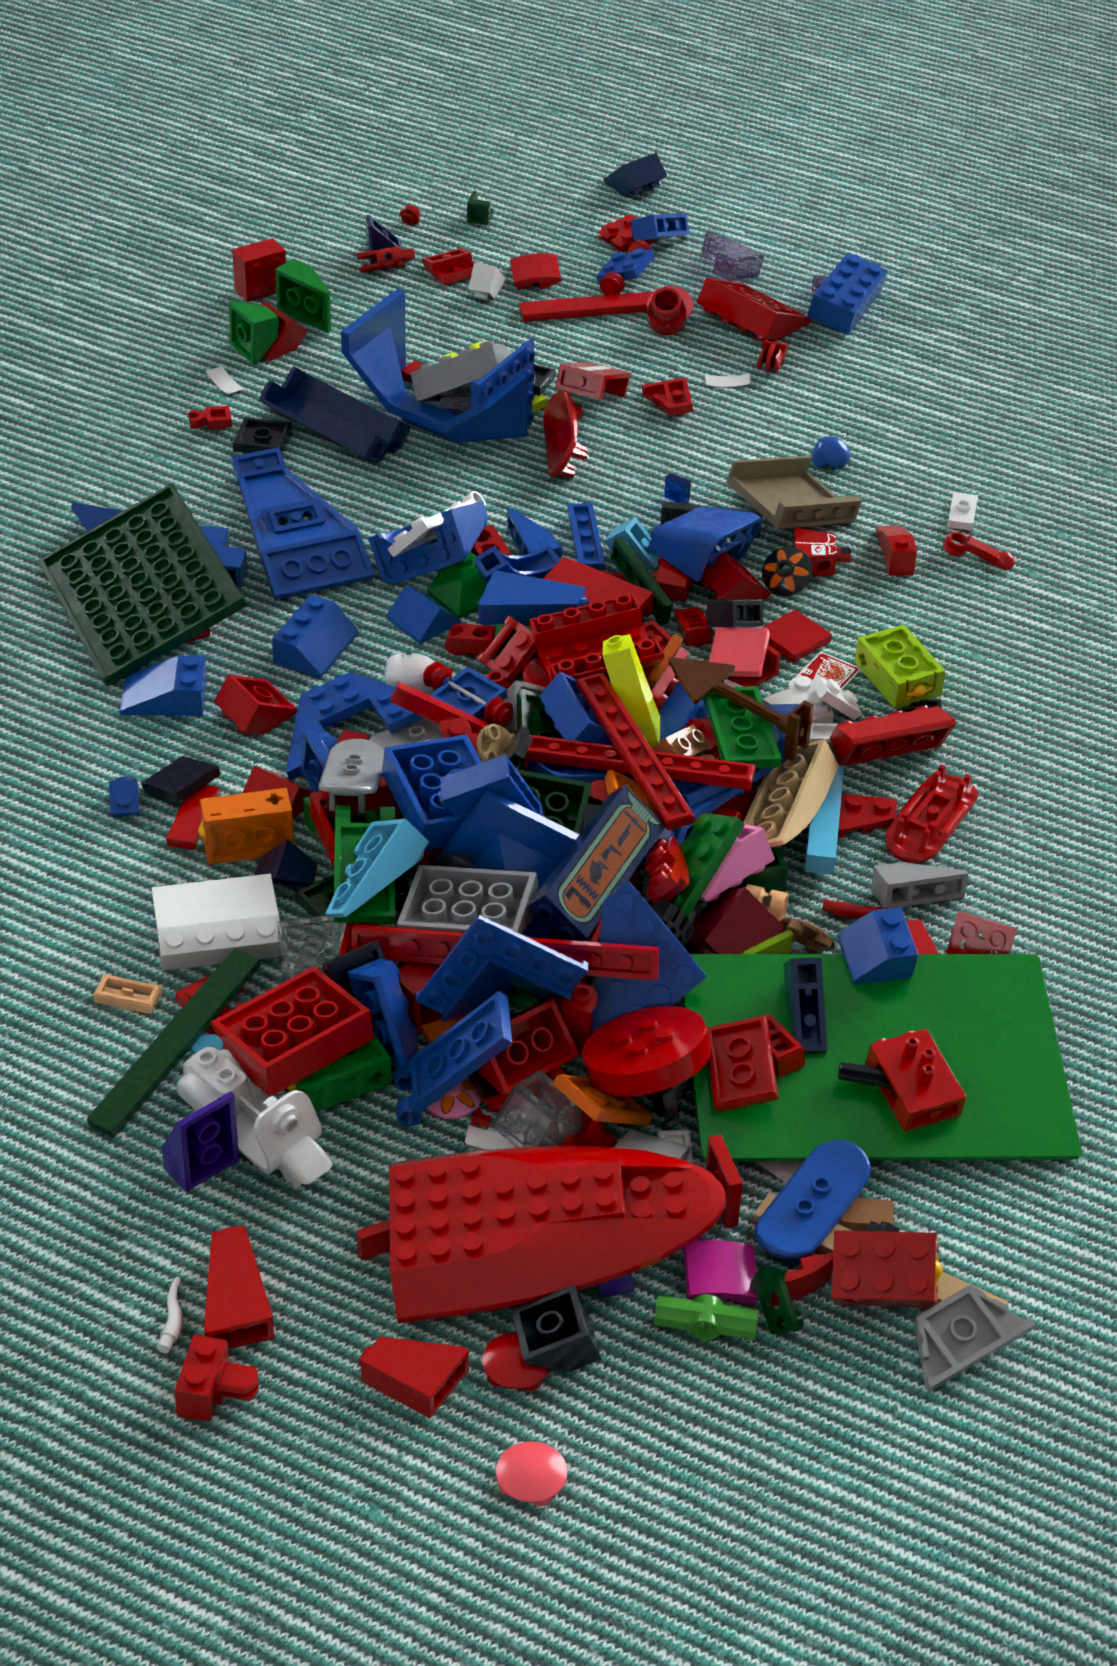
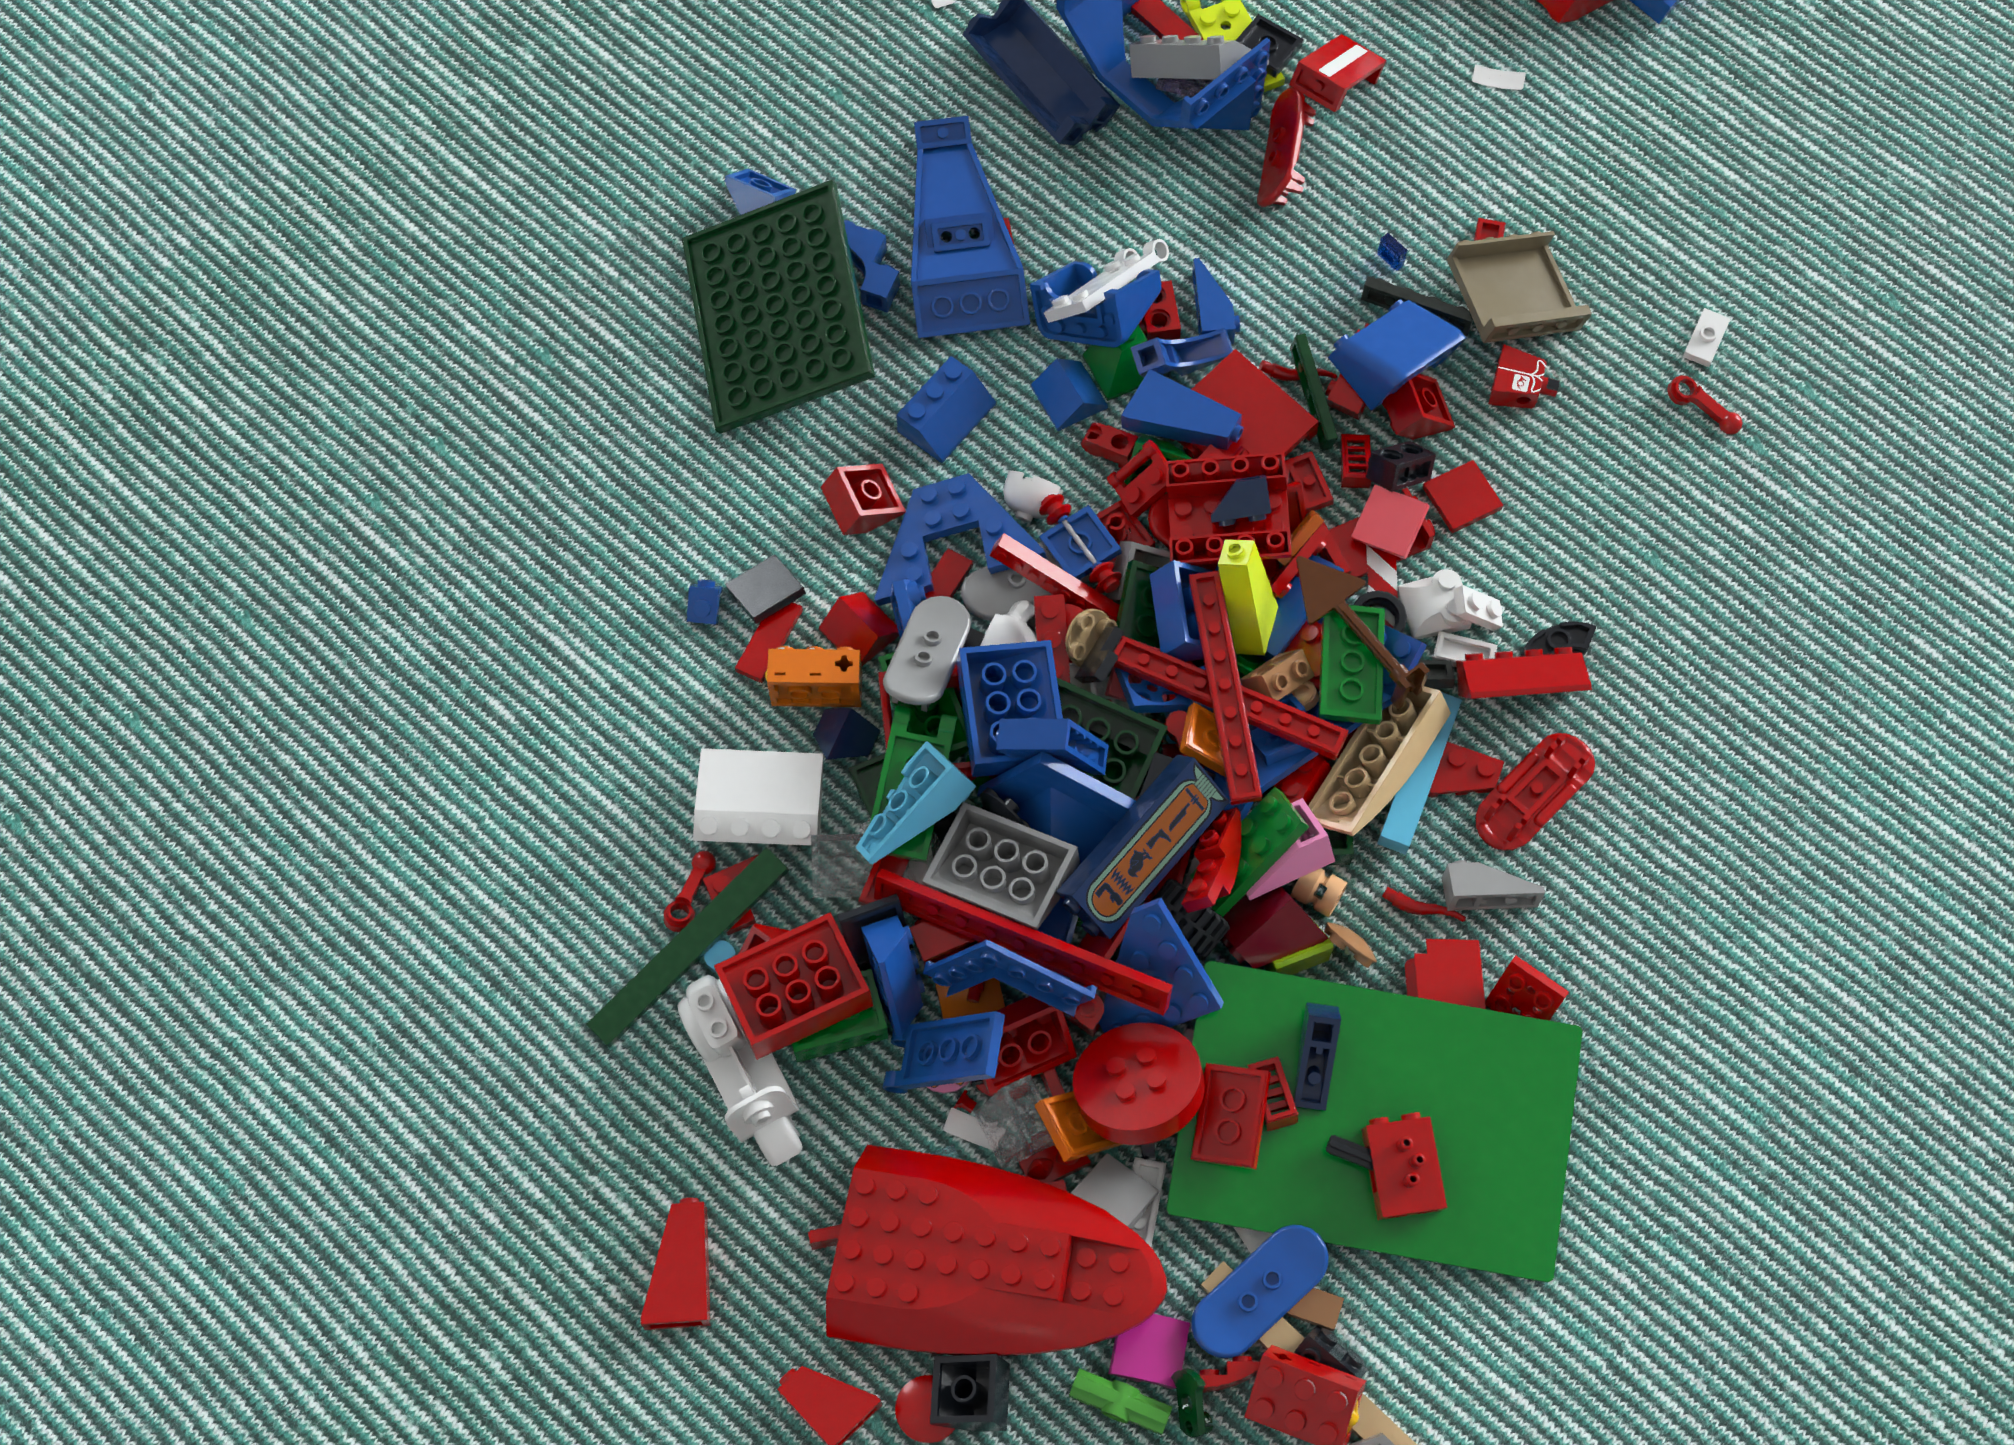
camera: 15 degrees right, 25 degrees up
light nougat tile [93,974,163,1015] -> none
blue slope [120,655,207,716] -> none
white animal [157,1277,182,1353] -> none
dark purple slope [162,1092,239,1192] -> none
red brick [174,1335,259,1422] -> none
red plate [188,405,232,430] -> none
black tile [233,417,292,453] -> none
blue plate [567,503,605,571] -> none
medium azure slope [604,517,659,571] -> none
red wing [641,377,693,416] -> none
red tile [706,1134,743,1228] -> none
red arm [756,339,789,373] -> none
black dish [762,547,812,596] -> none
sticker [797,652,861,690] -> none
blue hair [811,436,851,470] -> none
blue slope [837,907,918,984] -> none
lime piece [855,625,945,709] -> none
red slope [876,525,917,576] -> none
none -> red piece [663,851,716,932]
none -> dark blue slope [1211,475,1271,526]

